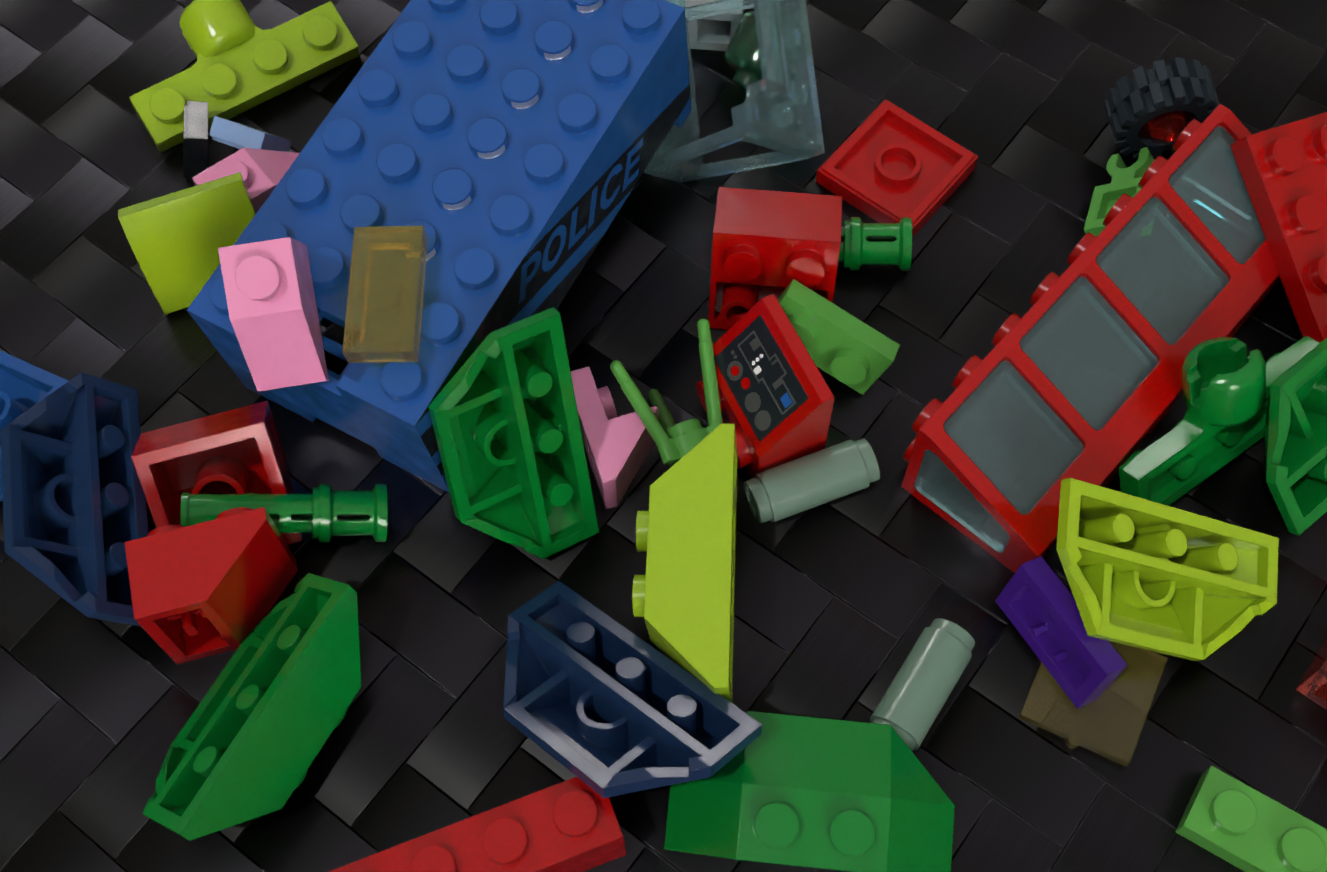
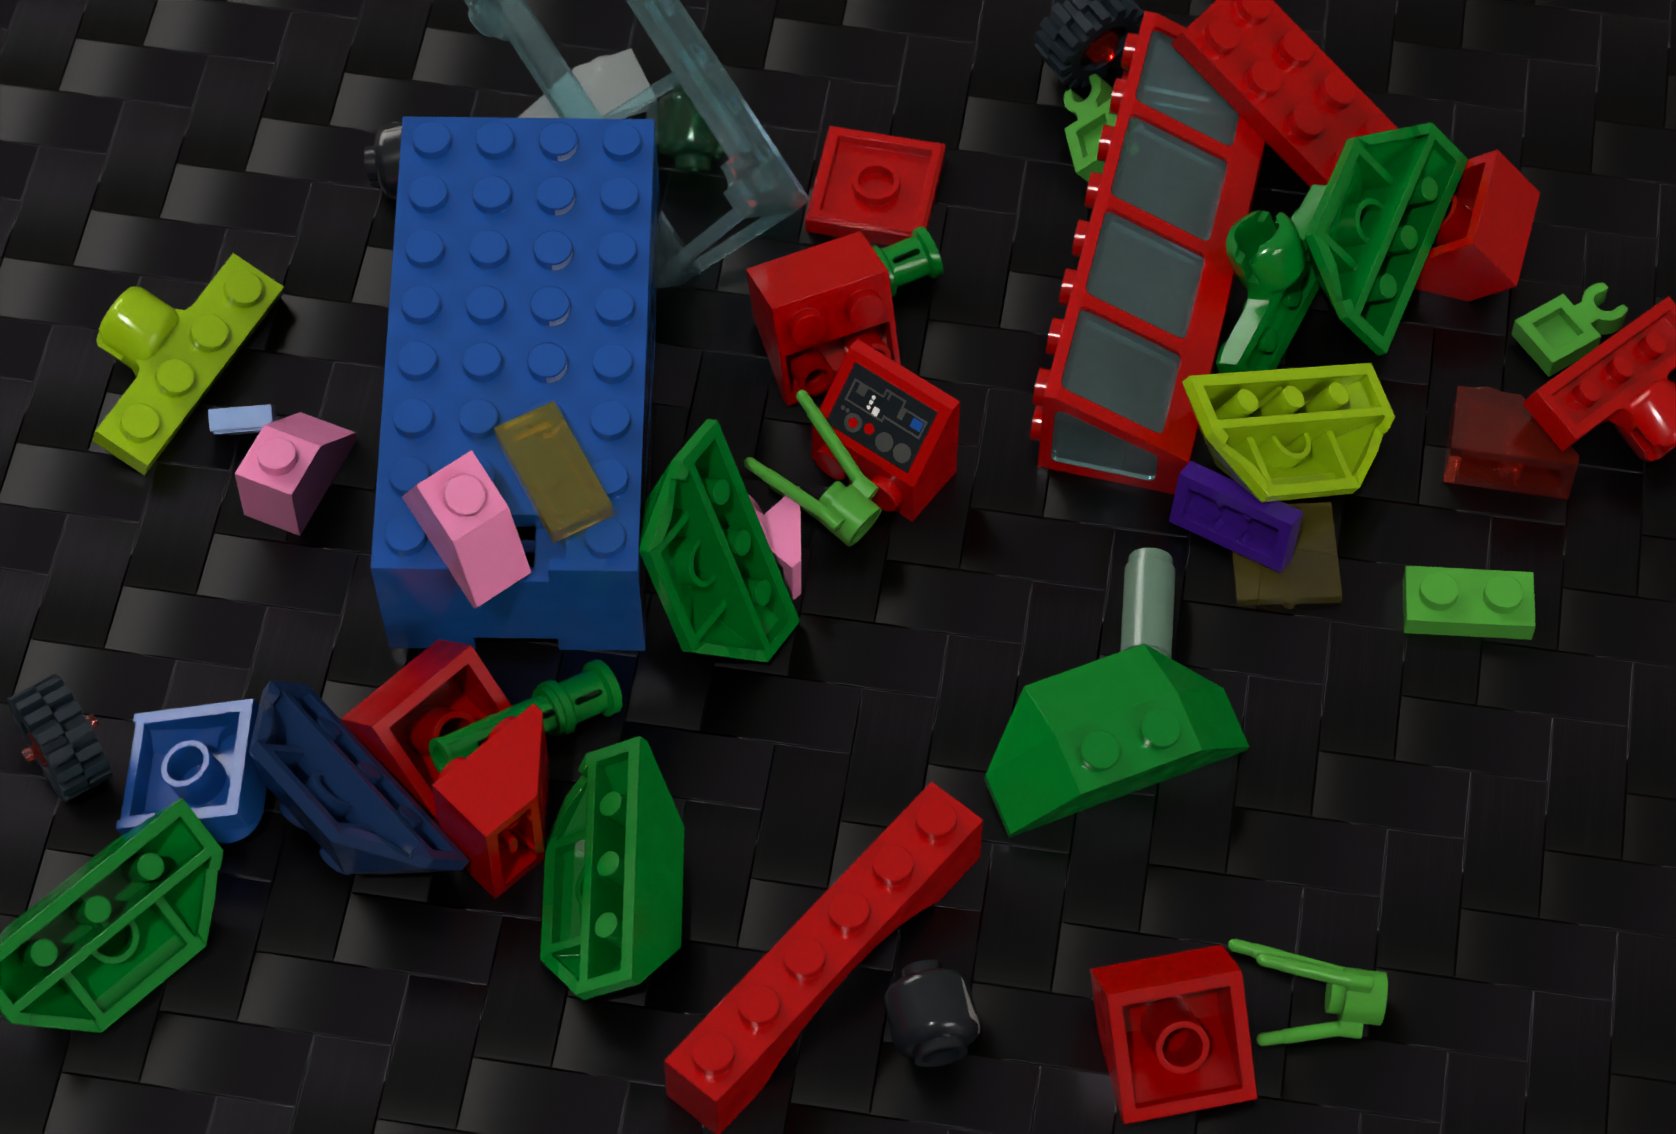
camera: 30 degrees left, 5 degrees down
lime slope [118,172,256,314] -> none
black tile [183,101,208,183] -> none
dark blue wedge [503,581,762,798] -> none
lime wedge [632,424,738,703] -> none
sand green piece [744,438,880,524] -> none
bright green plate [777,279,900,395] -> none

